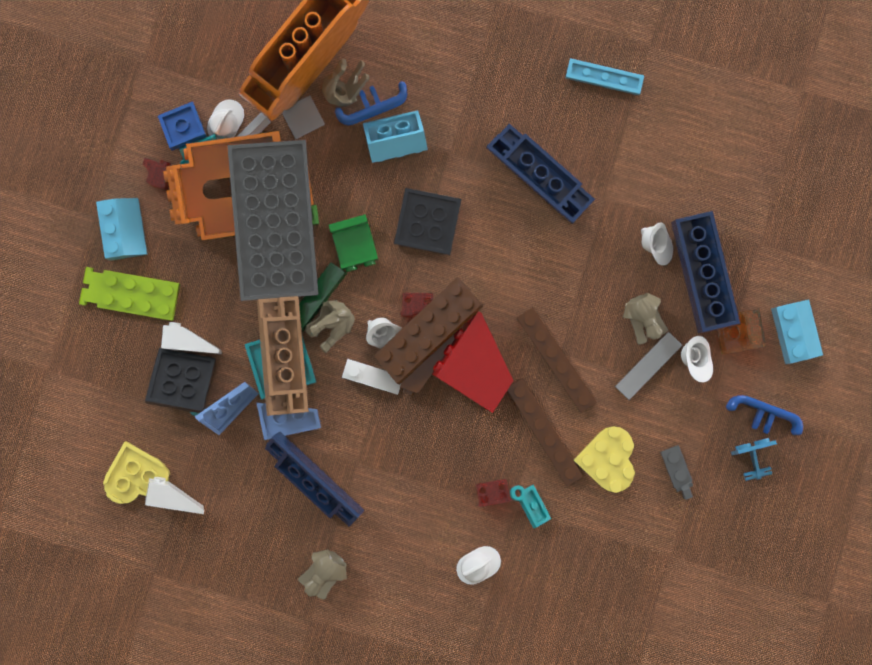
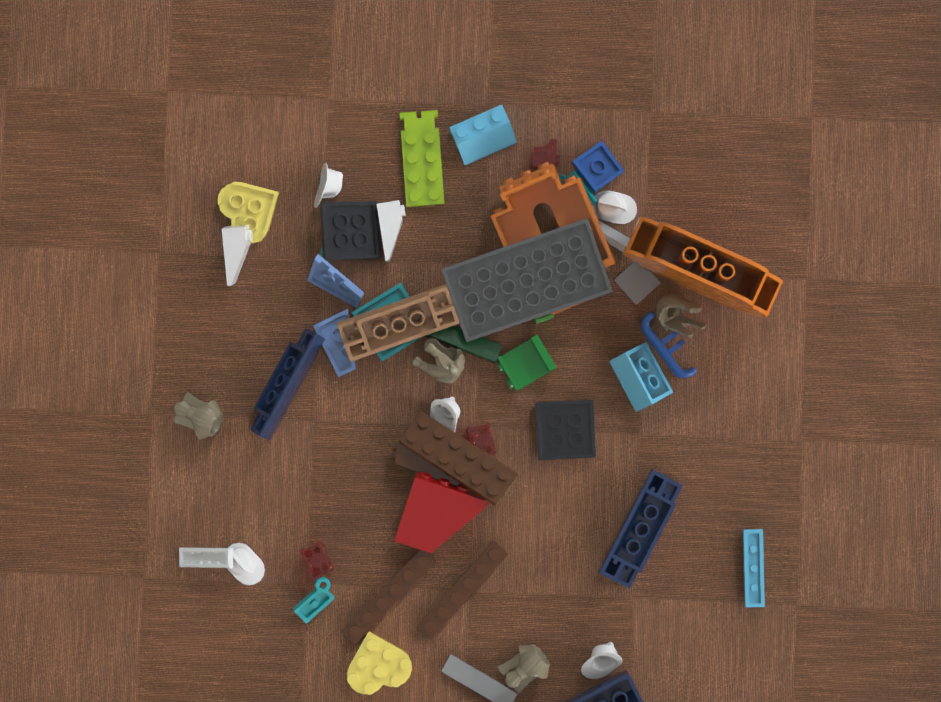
camera: 75 degrees right, 0 degrees up
white slope [342,359,401,395] -> none
none -> white plate [179,547,233,568]
none -> white piece [314,163,343,208]

